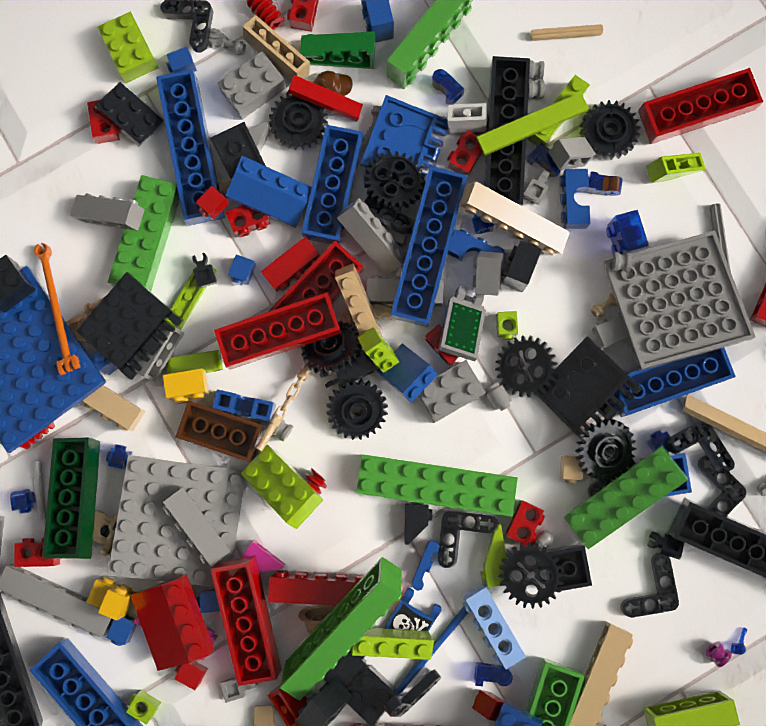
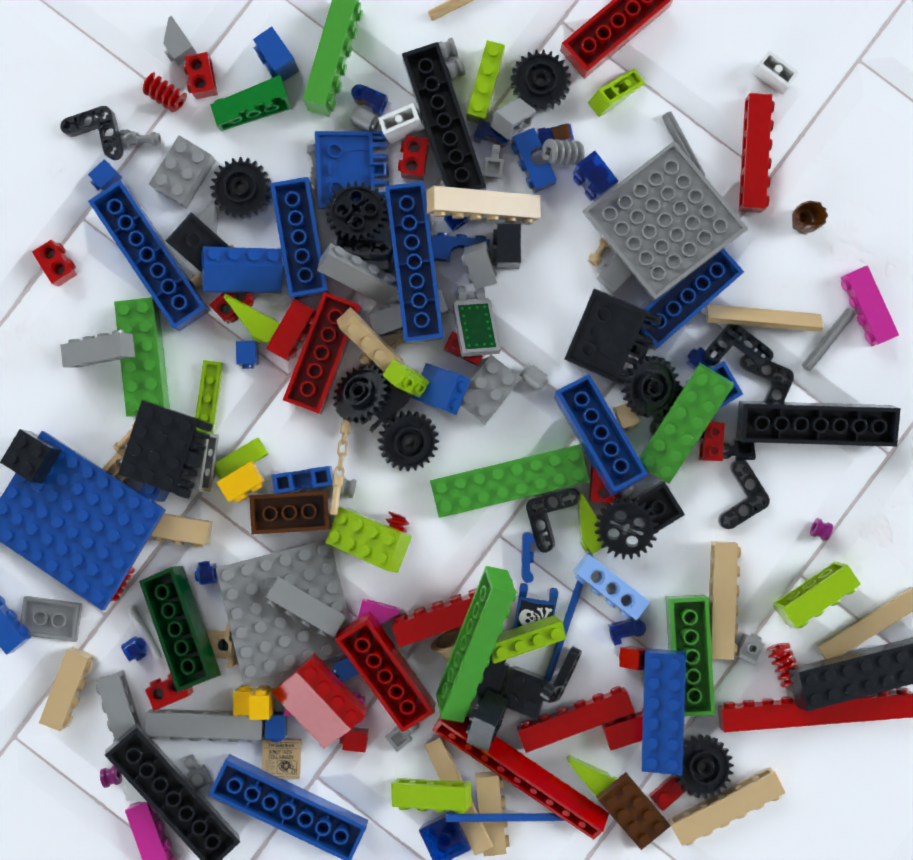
camera: 25 degrees left, 5 degrees up
orange hinge [34,243,80,375] -> none
black plate [94,82,164,147] -> none
lime brick [97,11,159,84] -> none
lime brick [126,690,162,725] -> none
black plate [192,253,217,289] -> none
red brick [196,186,229,220] -> none
red brick [214,292,341,370] -> none
tan brick [242,15,310,80] -> none
red tile [287,75,363,122] -> none
reddish brown piece [313,71,353,96] -> none
black slope [404,504,432,545] -> none
lime tile [476,92,589,156] -> none
black gear [495,335,558,398] -> none
lime brick [496,311,518,340] -> none
light grey wheel [612,252,632,272] -> none
clear blue hand [730,627,748,655] -> none
none -> light grey plate [183,754,213,789]
none -> lime slope [223,294,279,344]
none -> tan tile [261,738,302,779]
none -> light grey brick [350,107,379,131]
none -> light grey piece [542,139,585,166]
none -> blue brick [554,374,648,497]
none -> red brick [698,422,725,461]

